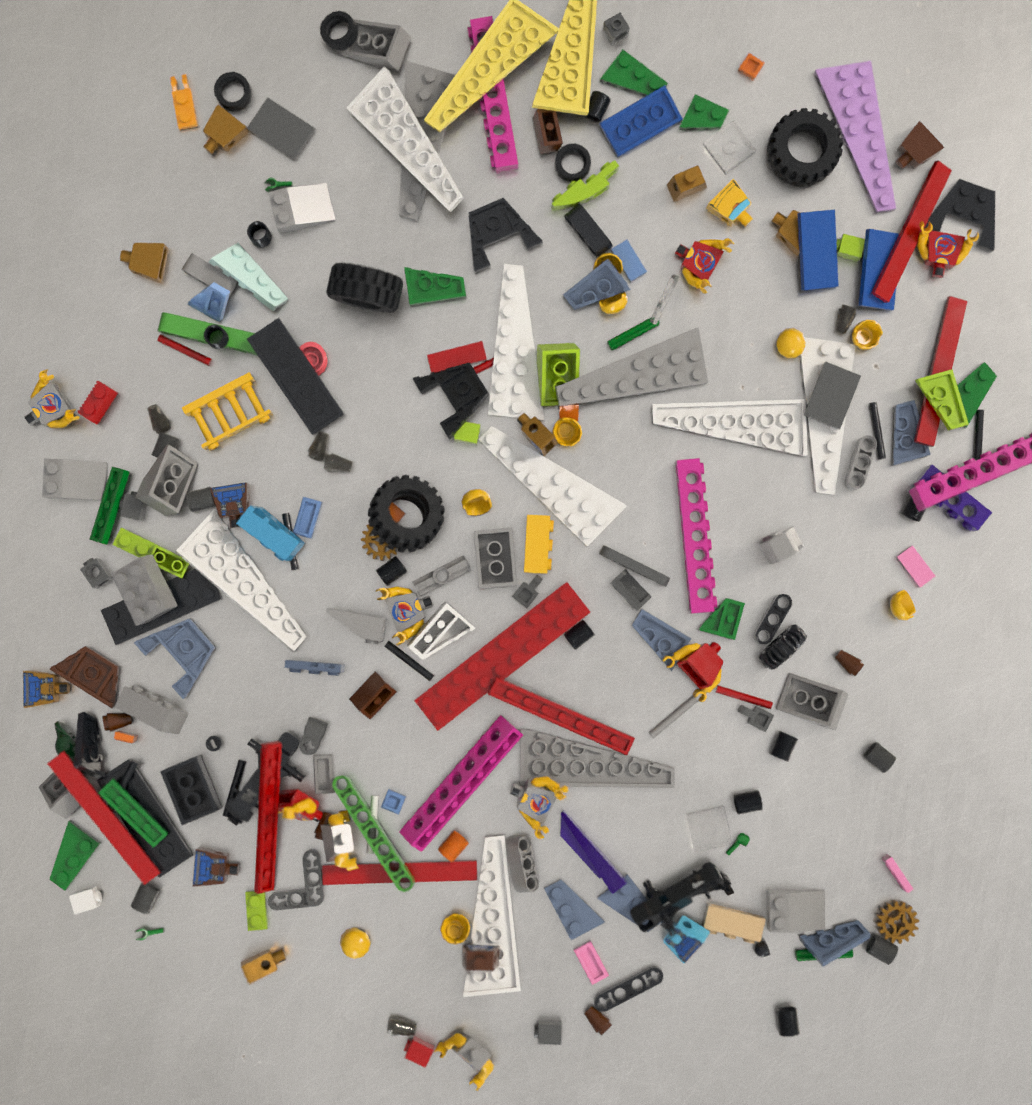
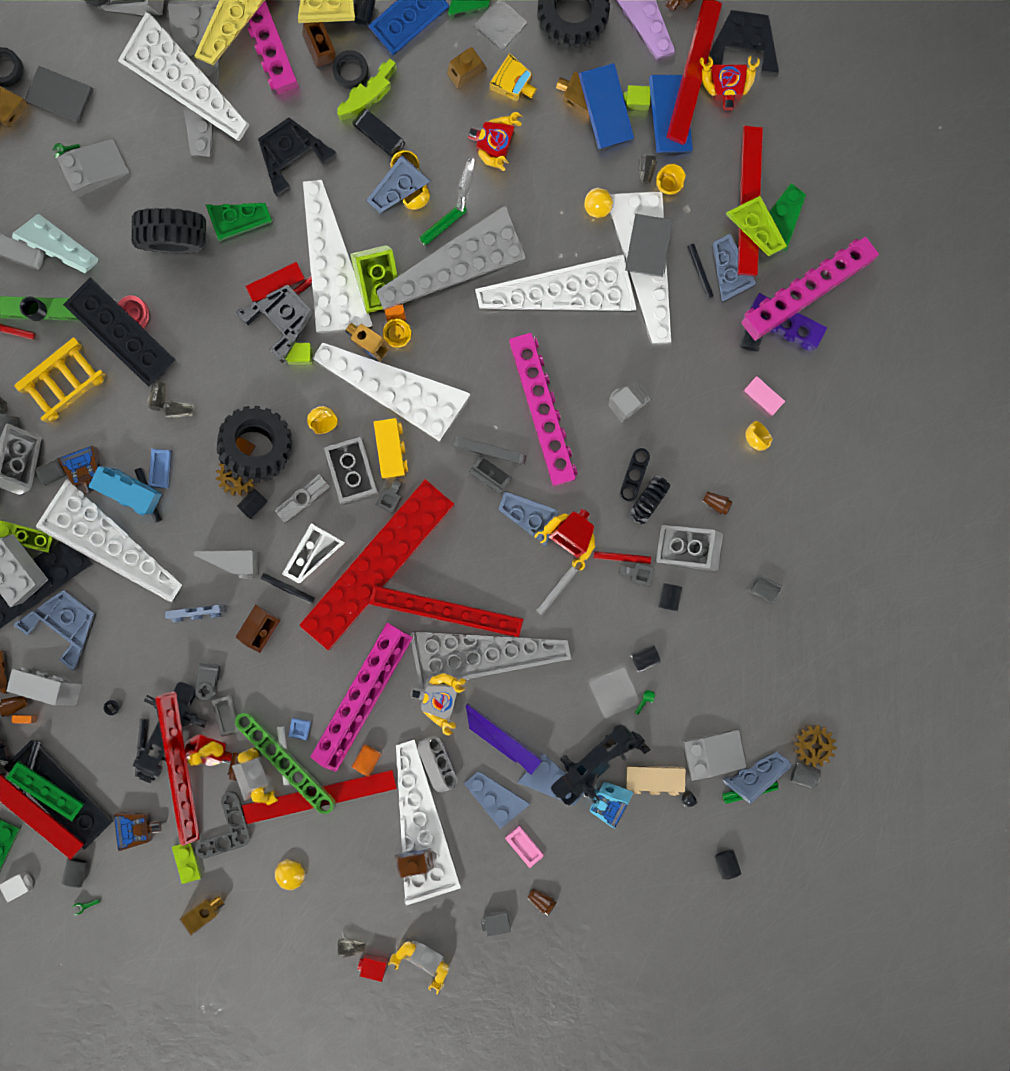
camera: 10 degrees left, 0 degrees up
black brick [160,755,222,825] -> none
light blue wing [188,282,230,322] -> none
black piece [247,221,272,248] -> none
torso [375,586,433,646] -> none
yellow hair [440,913,470,945] -> none
black piece [564,619,595,650] -> none
black beam [594,966,663,1012] -> none
medium blue tile [611,240,647,282] -> none
green wing [699,598,745,640] -> none
light grey beam [845,435,877,490] -> none
bright pink tile [882,854,913,893] -> none
black bar [974,409,984,467] -> none

